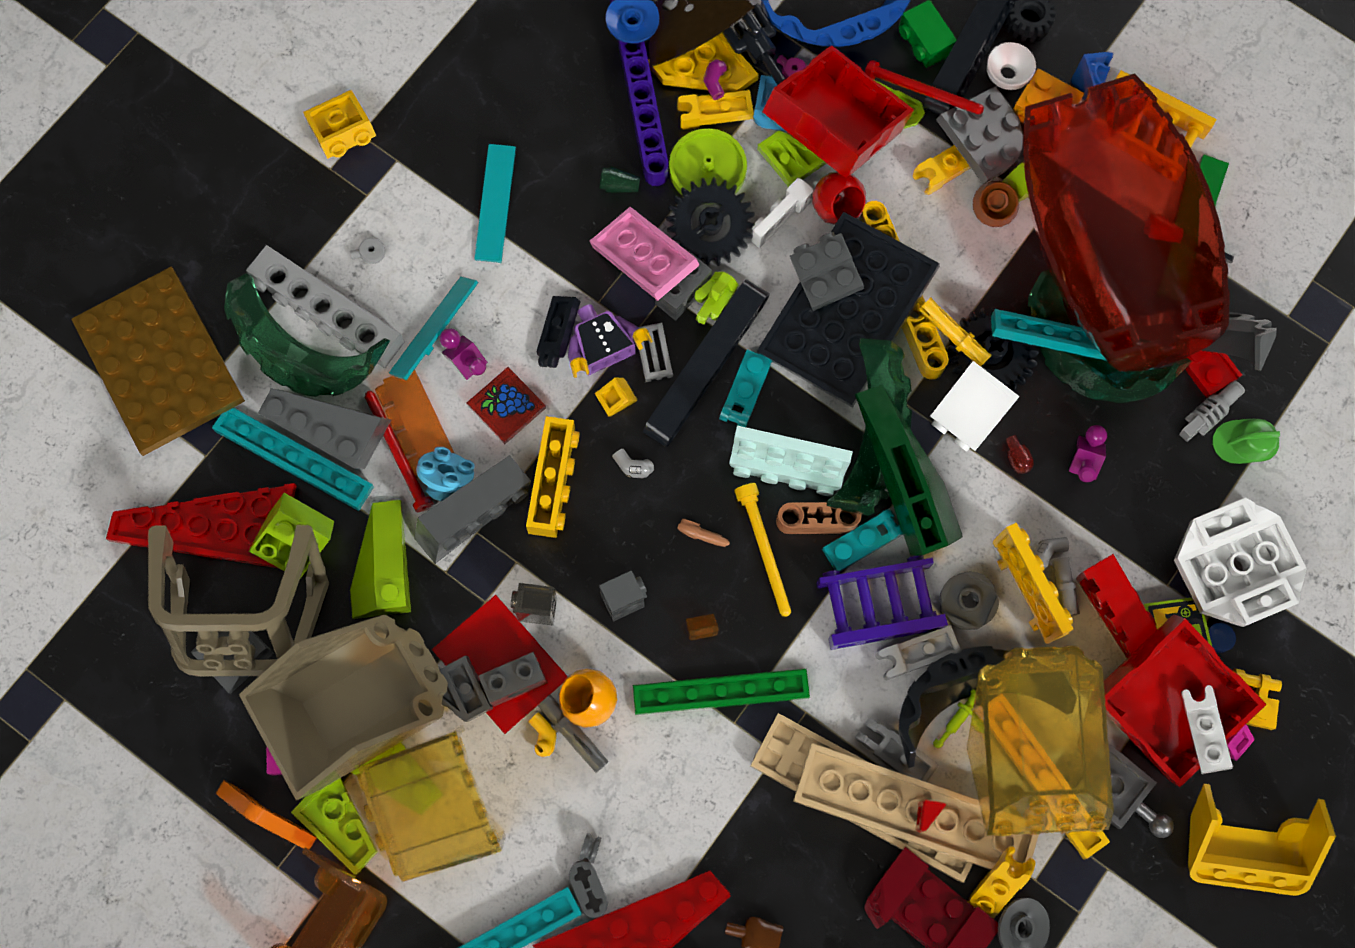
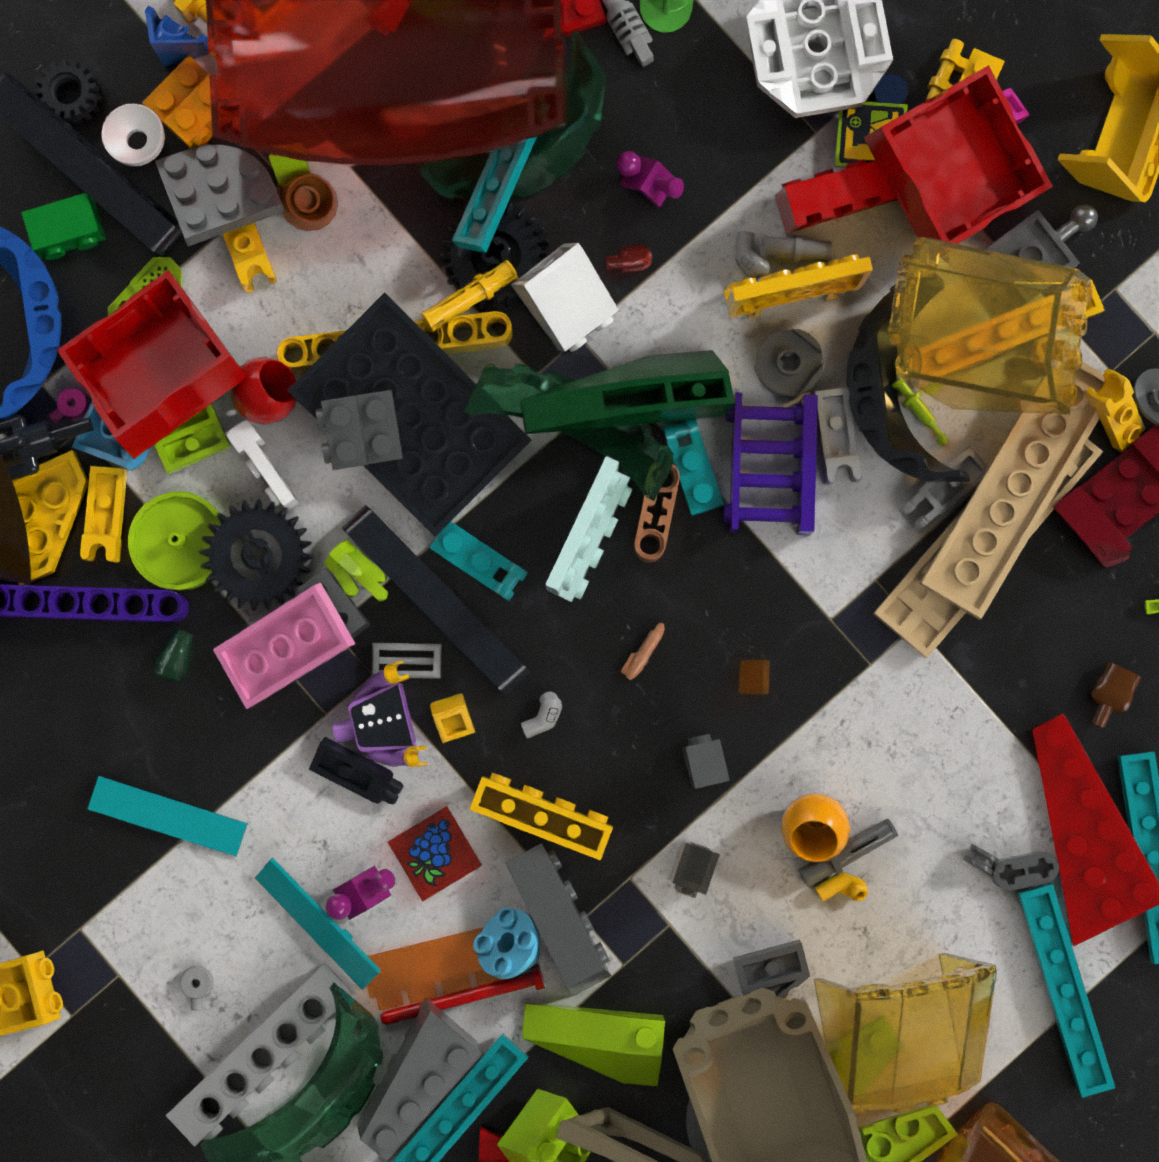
camera: 75 degrees left, 10 degrees up
red sticker [432,595,568,734] -> none
dark grey brick [479,652,547,707] -> none
green tile [633,669,810,715] -> none
magenta arm [703,59,727,100] -> none
yellow piece [734,483,791,617] -> none
red bar [865,60,984,115] -> none
red slope [915,800,947,833] -> none
white plate [1181,685,1233,774] -> none

